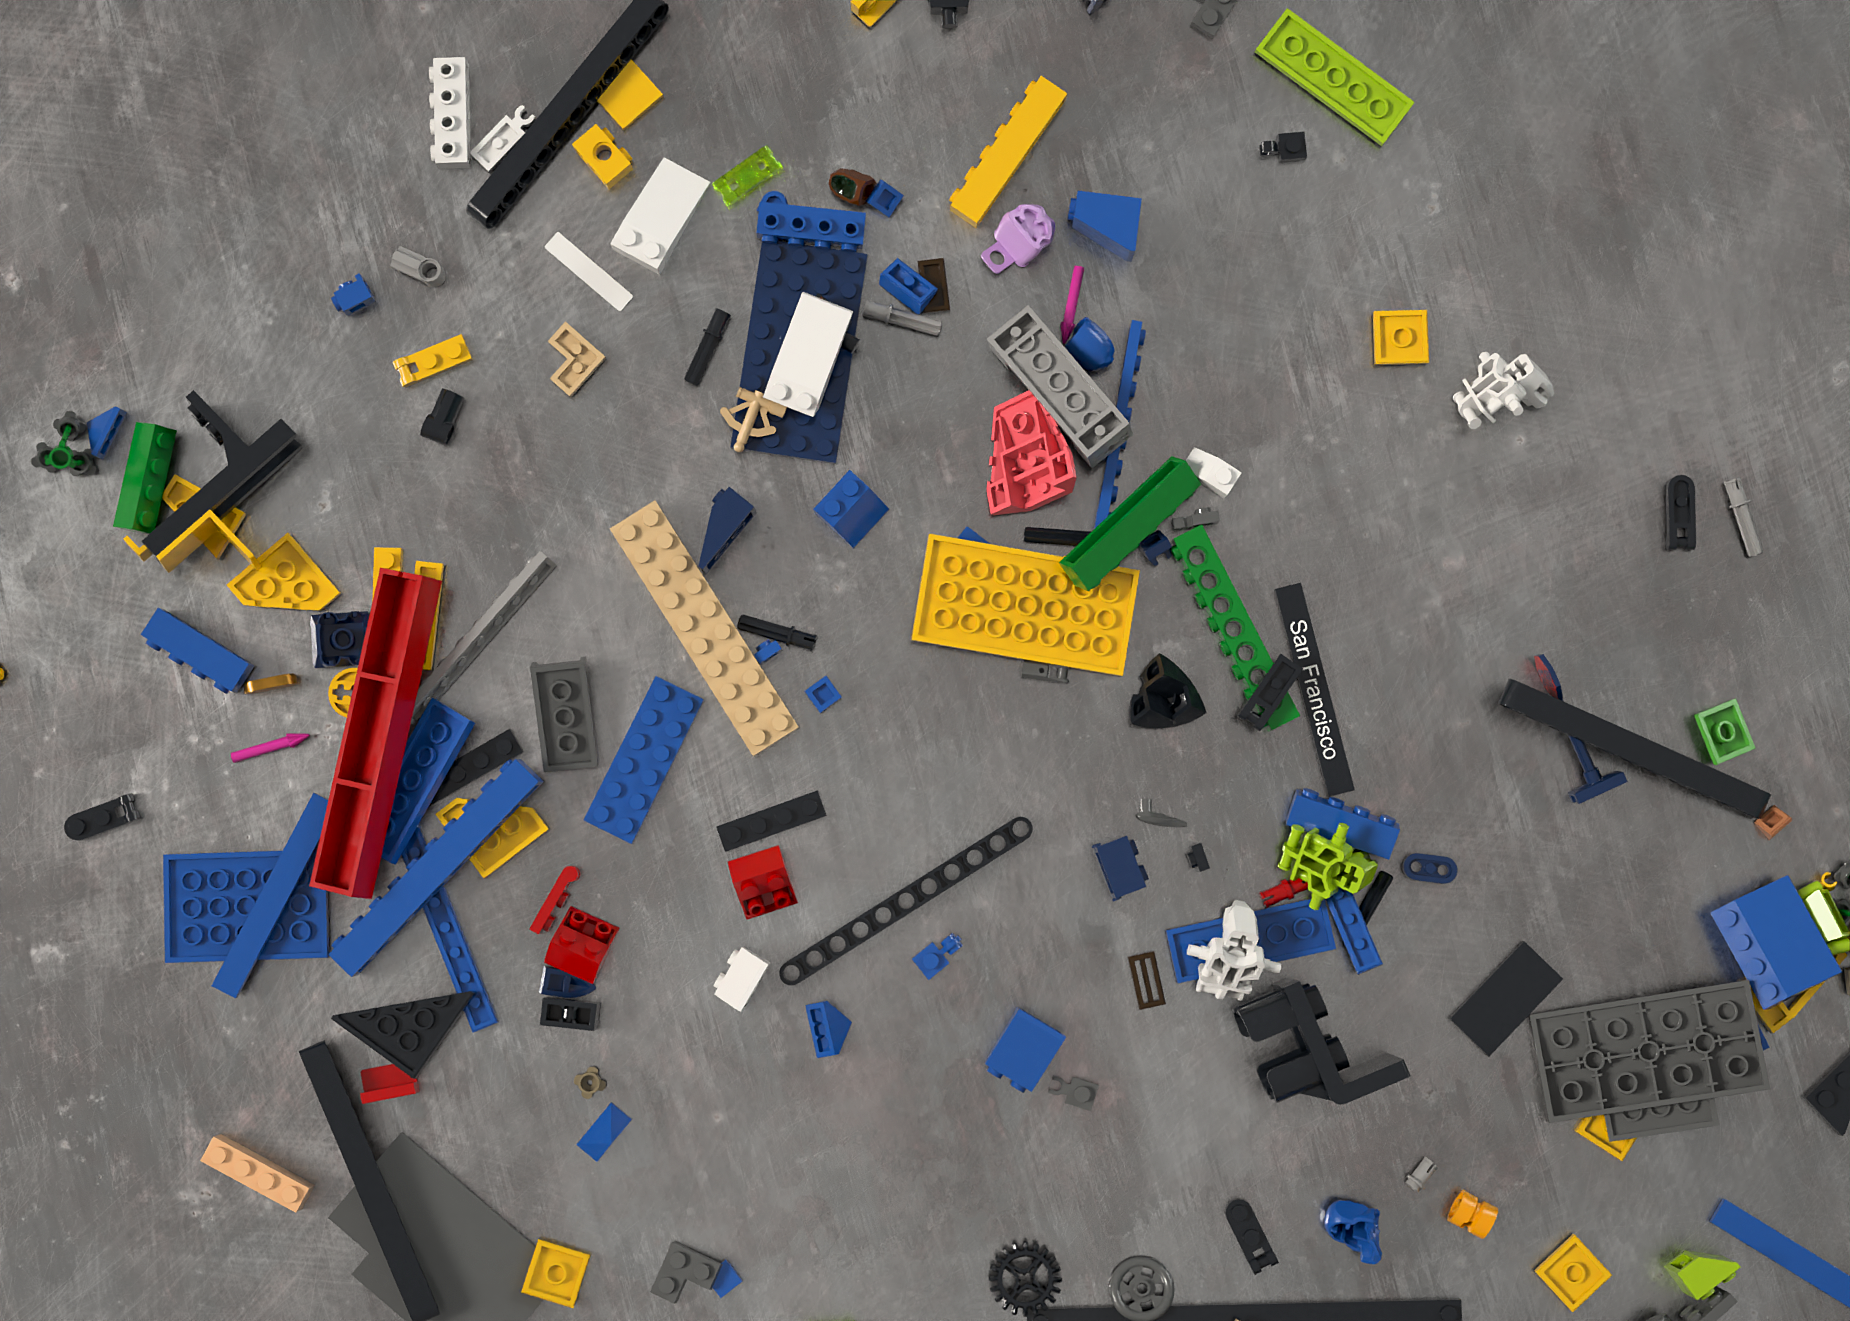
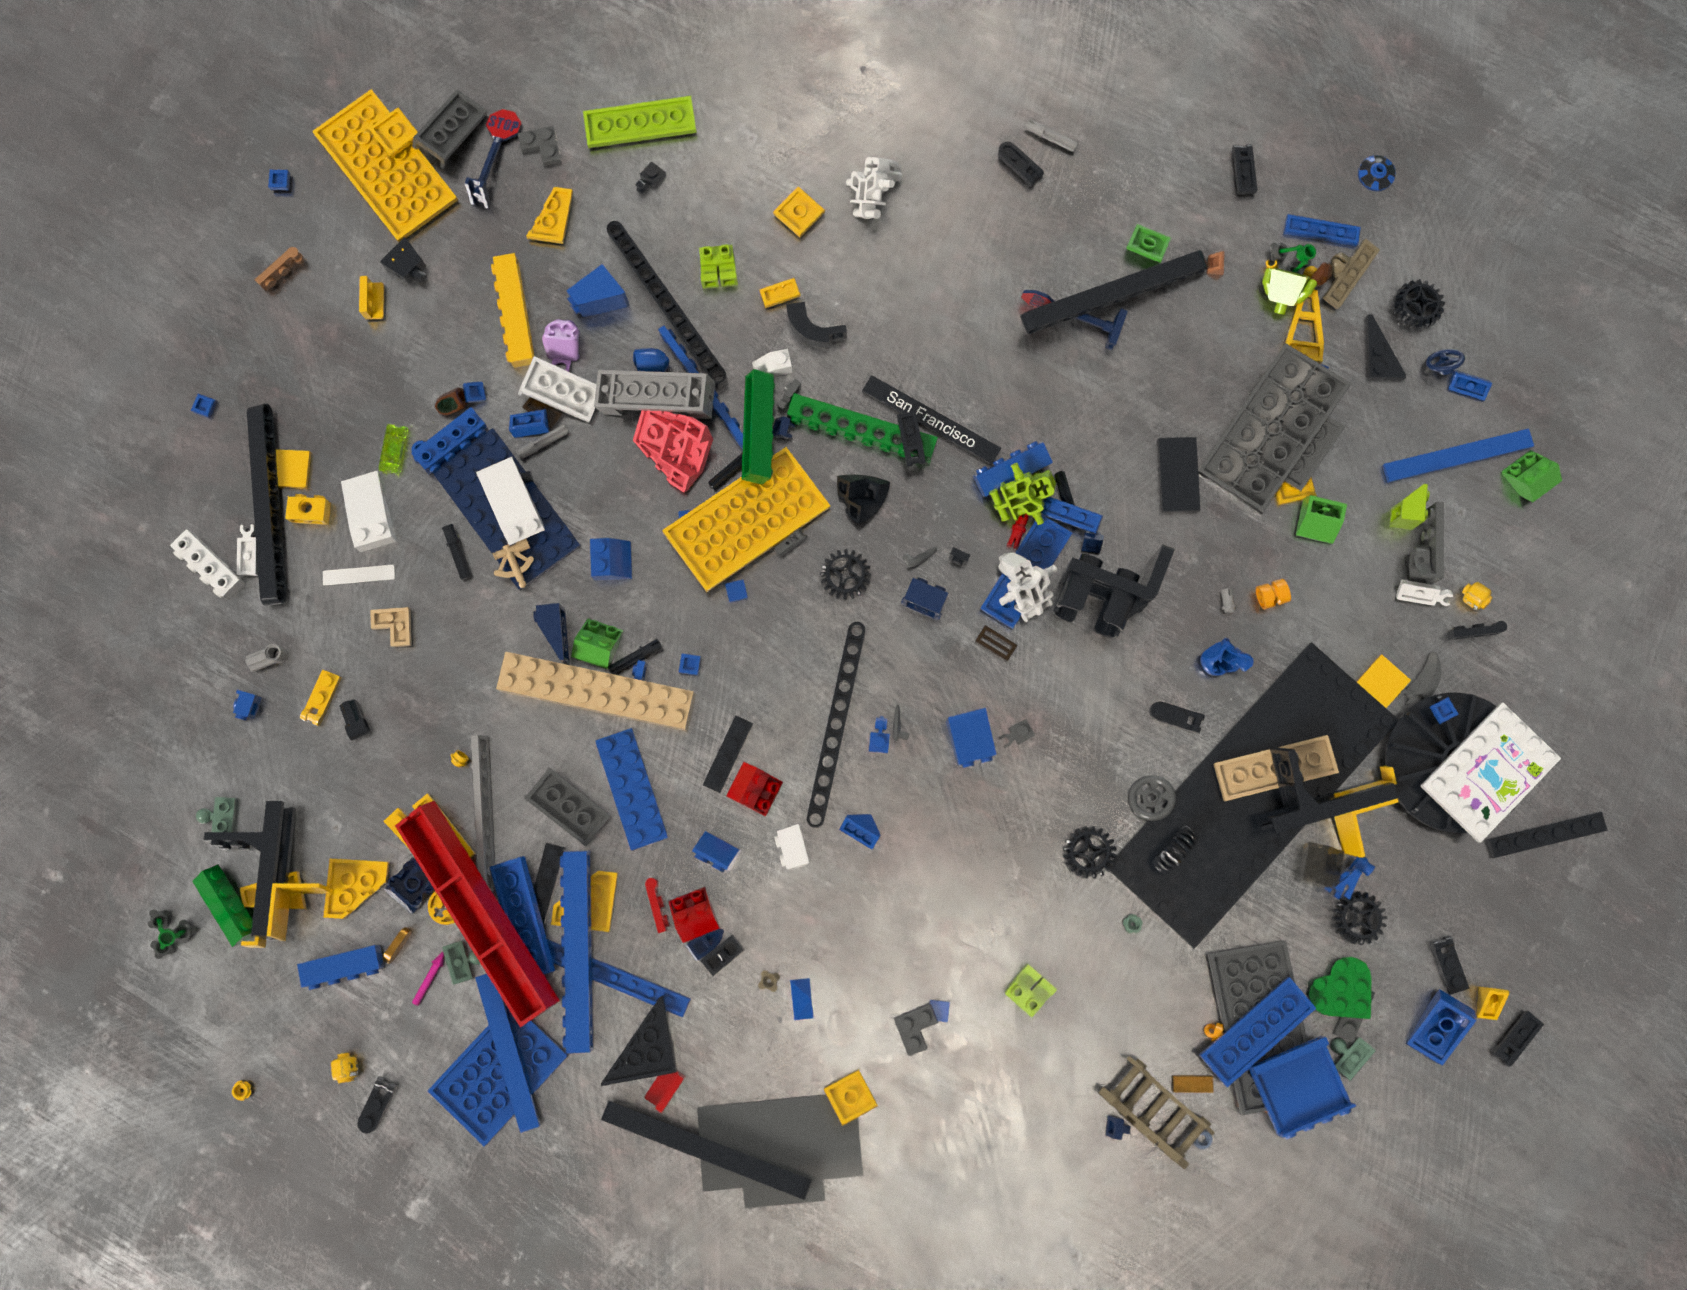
camera: 40 degrees left, 5 degrees down
blue slope [87,406,127,460] -> none
light nougat brick [200,1134,315,1213] -> none
dark pink piece [1060,266,1085,344] -> none
dark blue plate [1402,853,1458,884] -> none
yellow plate [1534,1234,1612,1312] -> none
blue slope [1711,875,1842,1010] -> none
none -> sand green plate [196,797,237,832]
none -> yellow head [331,1053,359,1083]
none -> sand green plate [442,941,480,985]
none -> yellow plate [450,750,469,768]
none -> white plate [518,356,596,423]
none -> yellow wing [526,187,573,244]
none -> bright green slope [571,618,623,669]
none -> black beam [607,221,728,389]
none -> blue slope [692,831,741,872]
none -> lime hips [699,244,738,288]
none -> blue tile [725,579,748,603]
none -> yellow plate [759,278,801,308]
none -> black arch [786,302,847,348]
none -> black gear [820,549,871,601]
none -> dark grey bar [893,705,910,741]
none -> dark blue tile [1081,531,1104,553]
none -> bright green slope [1296,495,1347,544]

